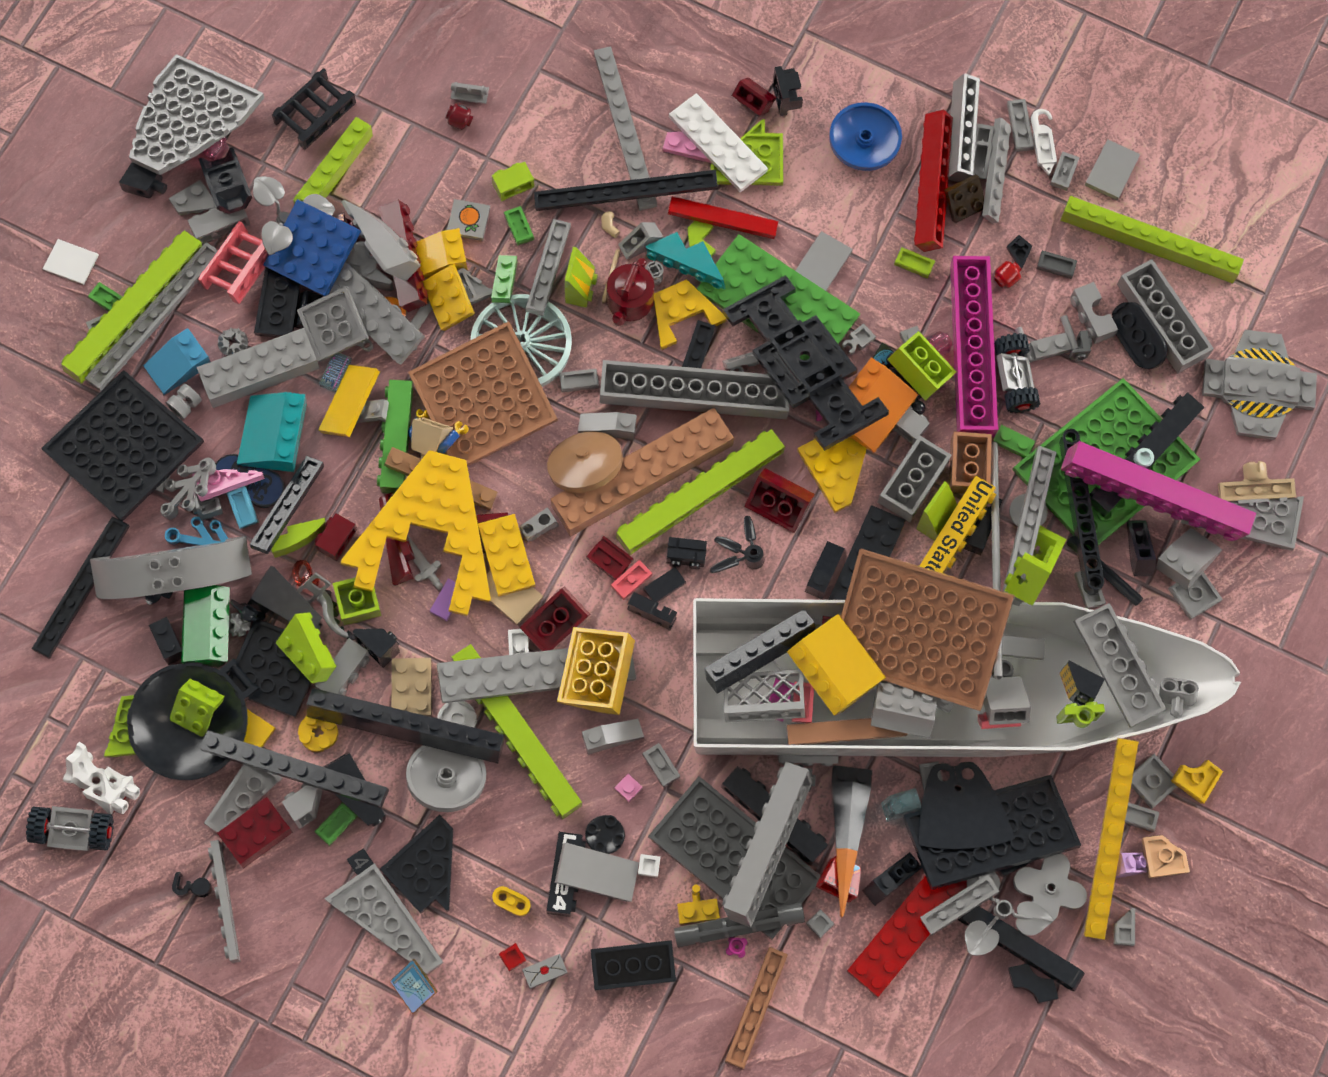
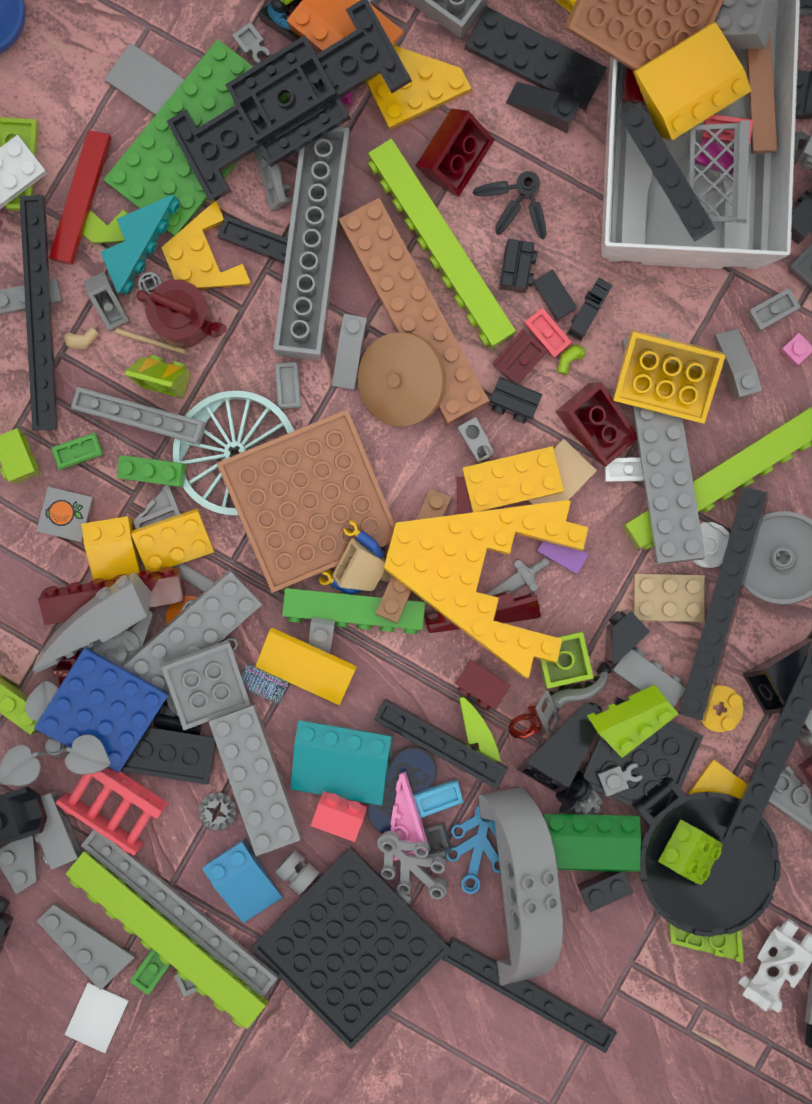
camera: 80 degrees left, 15 degrees up
none -> light grey wing [37,903,136,990]
none -> coral brick [311,791,367,842]
none -> black brick [488,377,543,424]
none -> lime arm [557,345,585,375]
none -> light grey plate [597,763,643,797]

